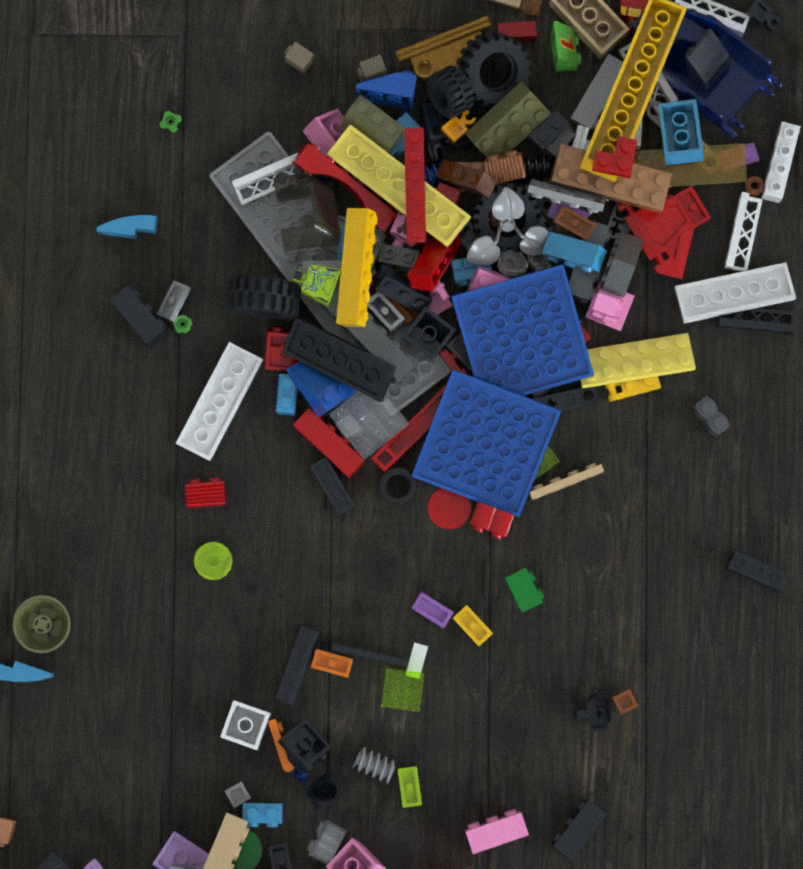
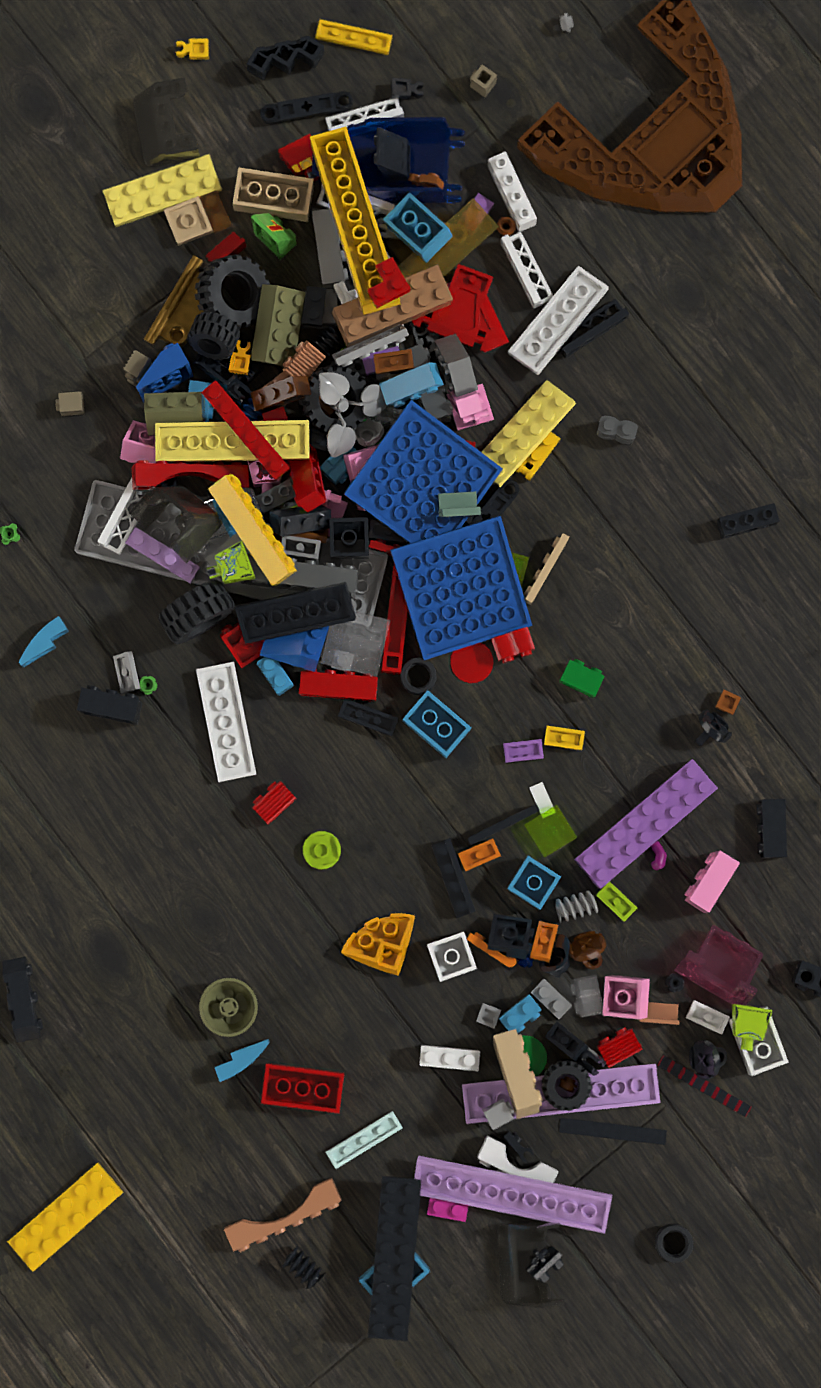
camera: 45 degrees left, 0 degrees up
none -> lavender plate [125,527,200,584]
none -> red brick [261,1063,344,1113]
none -> light aqua tile [326,1111,403,1169]
none -> light orange brick [341,913,415,976]
none -> dark azure brick [402,690,472,758]
none -> dark orange plate [408,173,444,190]
none -> white brick [419,1045,480,1071]
none -> sand green panel [438,492,481,517]
none -> dark azure brick [507,856,561,910]
none -> orange plate [530,921,558,962]
none -> light grey plate [530,978,572,1019]
none -> reddish brown tile [569,931,606,969]
none -> medium lavender brick [574,759,718,889]
none -> magenta arm [651,841,667,870]

